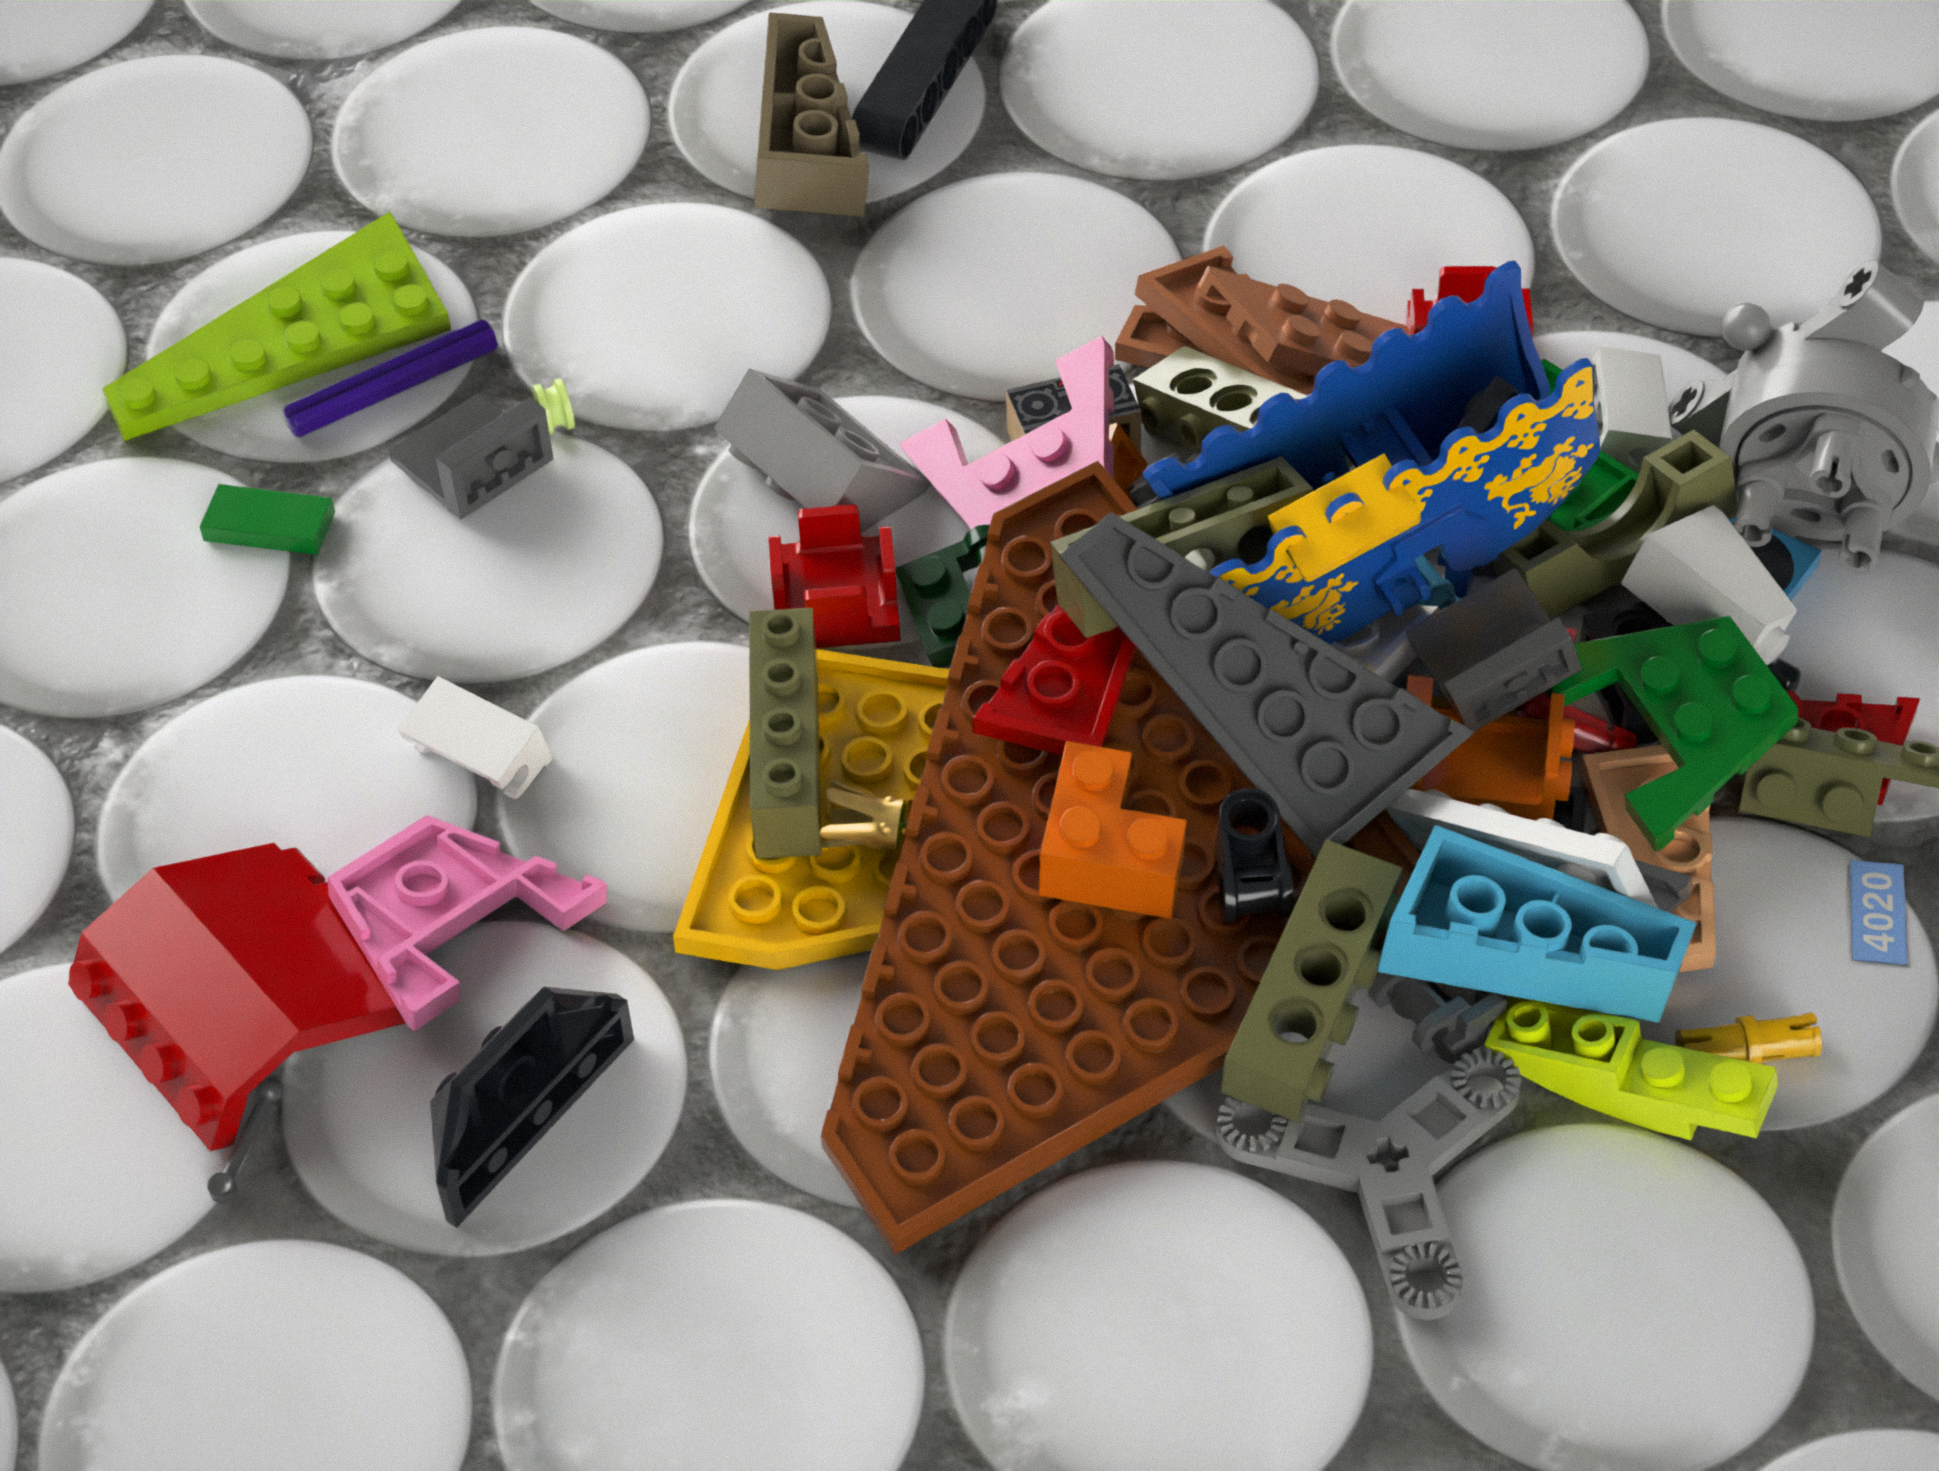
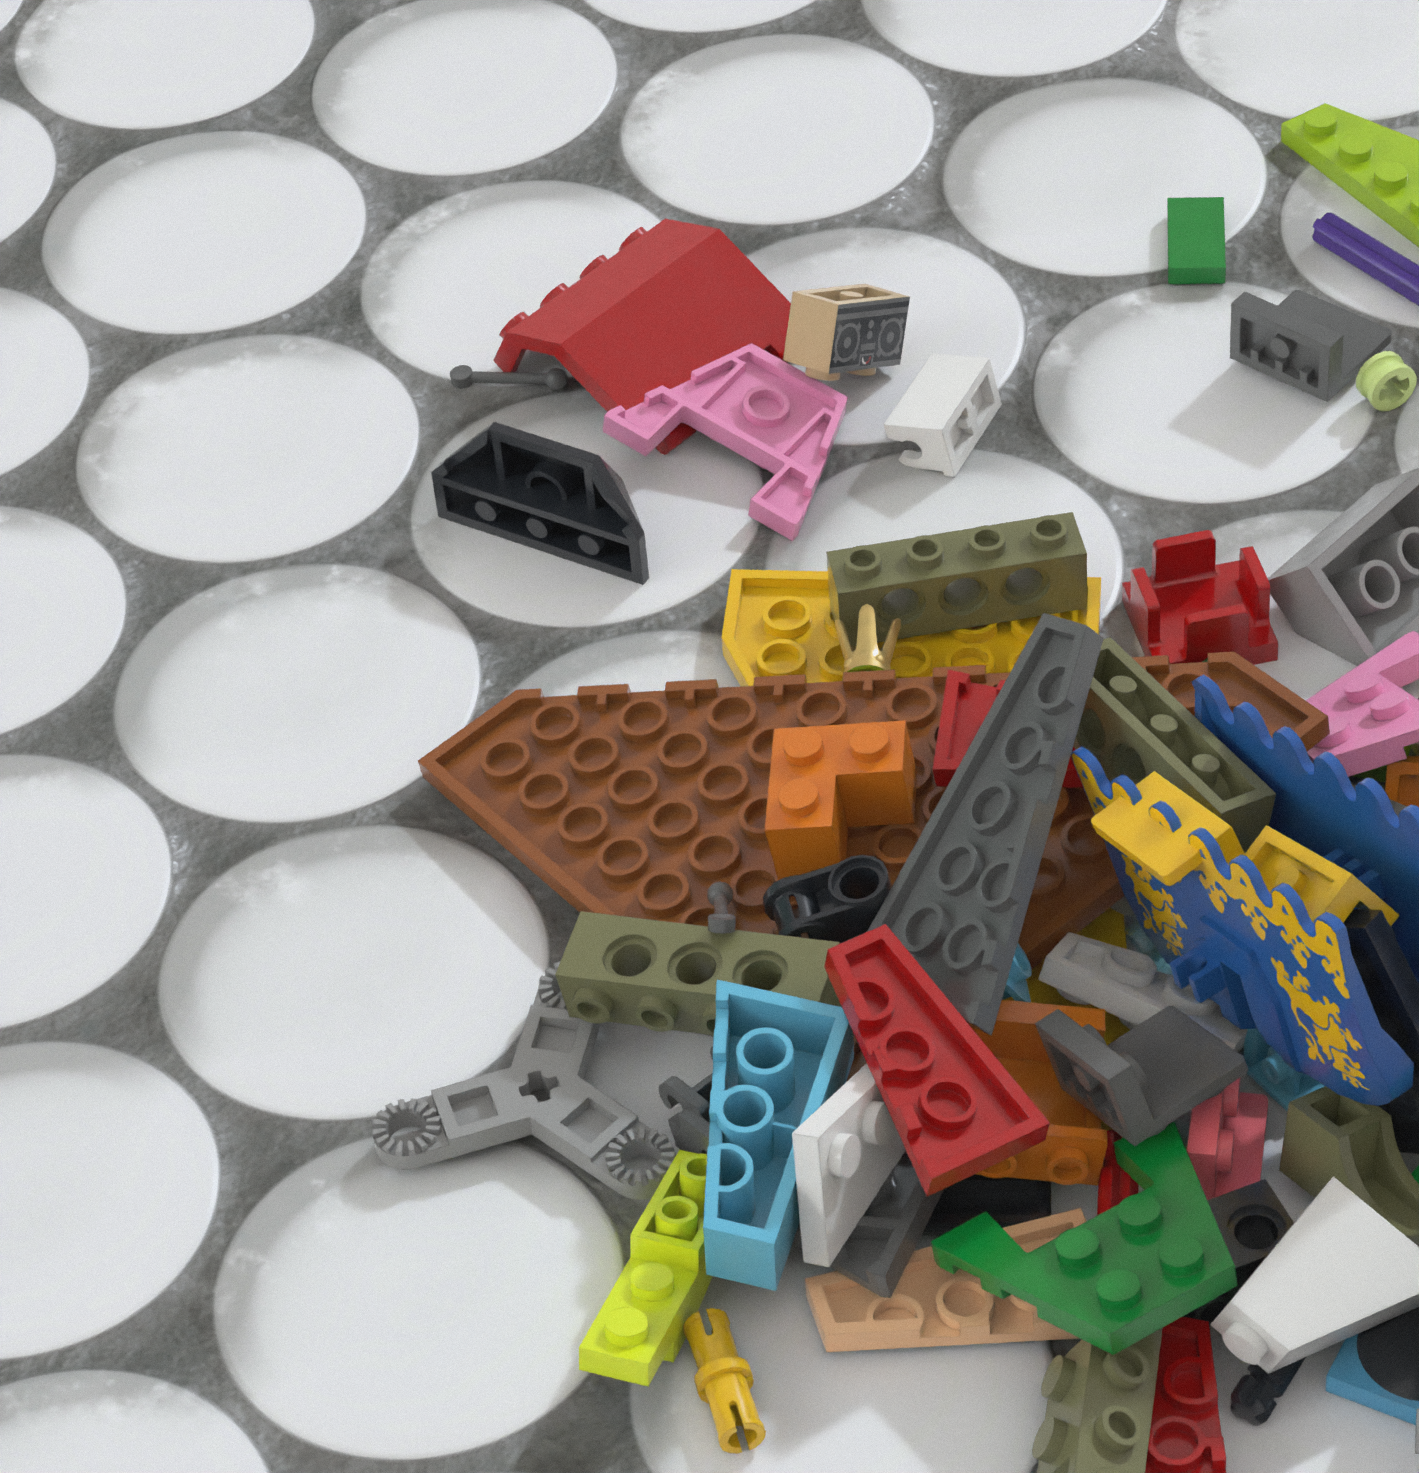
camera: 85 degrees right, 5 degrees down
none -> dark grey hinge [707,881,736,934]
none -> brick [783,284,910,381]
none -> red wing [824,924,1050,1197]
none -> yellow panel [1244,825,1399,926]

